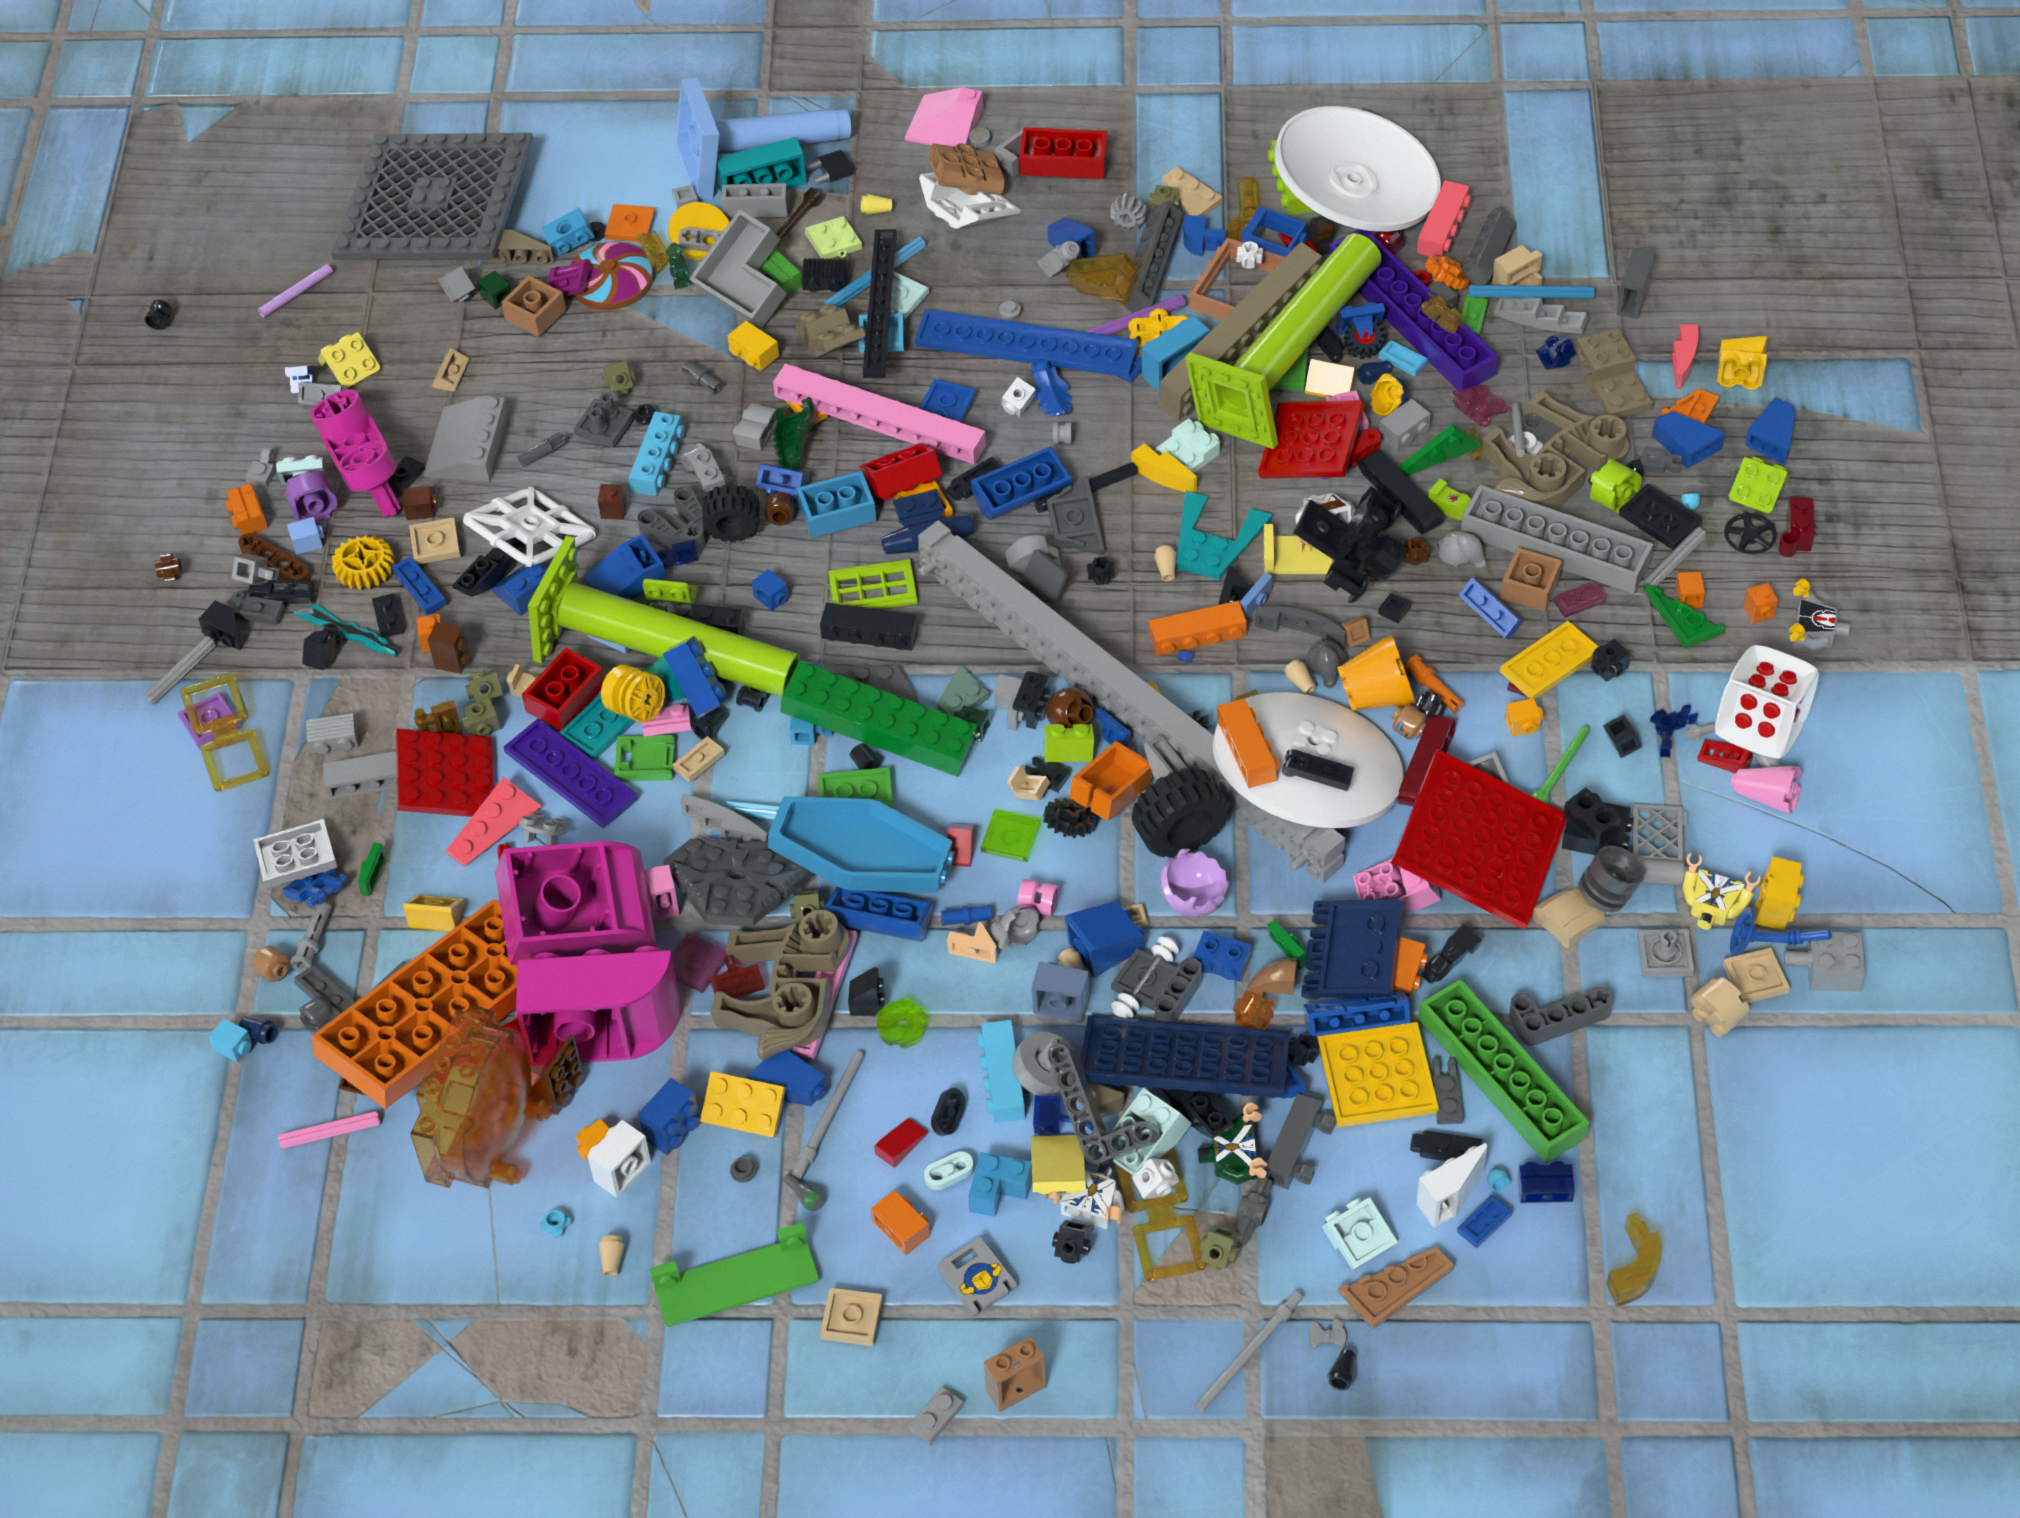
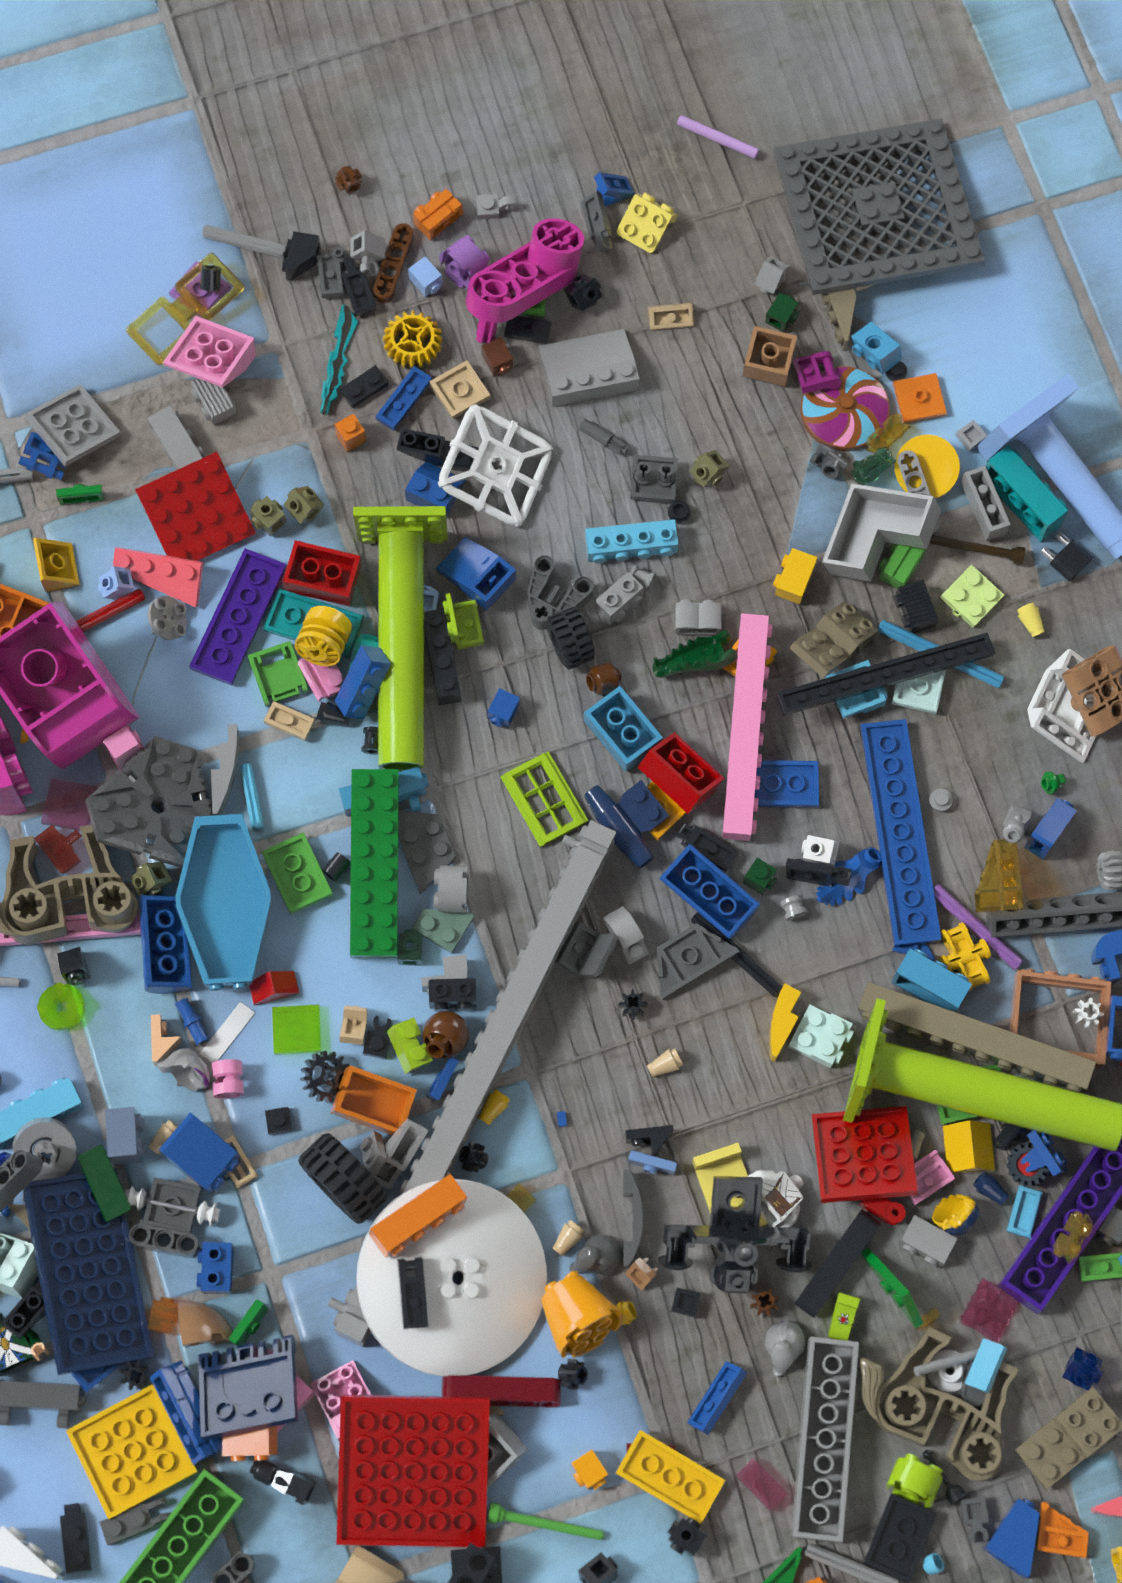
camera: 65 degrees right, 20 degrees up
black wheel [144,300,173,330] -> none
light aqua plate [276,455,326,485] -> none
black brick [302,623,343,670] -> none
pearl gold plate [414,700,463,734] -> none
reddish brown brick [428,622,471,674] -> none
tan bracket [507,664,538,697] -> none
copper brick [598,484,626,520] -> none
clear blue plate [657,539,698,569] -> none
dark grey pin [681,360,723,395] -> none
blue brick [756,464,810,498] -> none
black brick [820,603,918,651] -> none
orange brick [1148,601,1247,656] -> none
lavender piece [1160,848,1229,917] -> none
teal wing [1176,491,1272,580] -> none
medium nougat head [1391,704,1427,740] -> none
orange pin [1404,654,1465,714] -> none
medium nougat brick [1501,547,1562,612] -> none
none -> dark green slope [76,1144,132,1222]
none -> light blue brick [98,566,135,600]
none -> bright pink slope [163,316,256,388]
none -> black gear [200,265,222,292]
none -> white sticker [200,1002,255,1063]
none -> black plate [265,1107,292,1135]
none -> light grey brick [433,865,468,913]
none -> black brick [563,274,603,311]
none -> dark green brick [743,857,778,895]
none -> black hinge [786,858,852,887]
none -> dark grey plate [809,443,848,479]
none -> medium azure tile [965,1338,1007,1394]
none -> green plate [1041,771,1067,795]

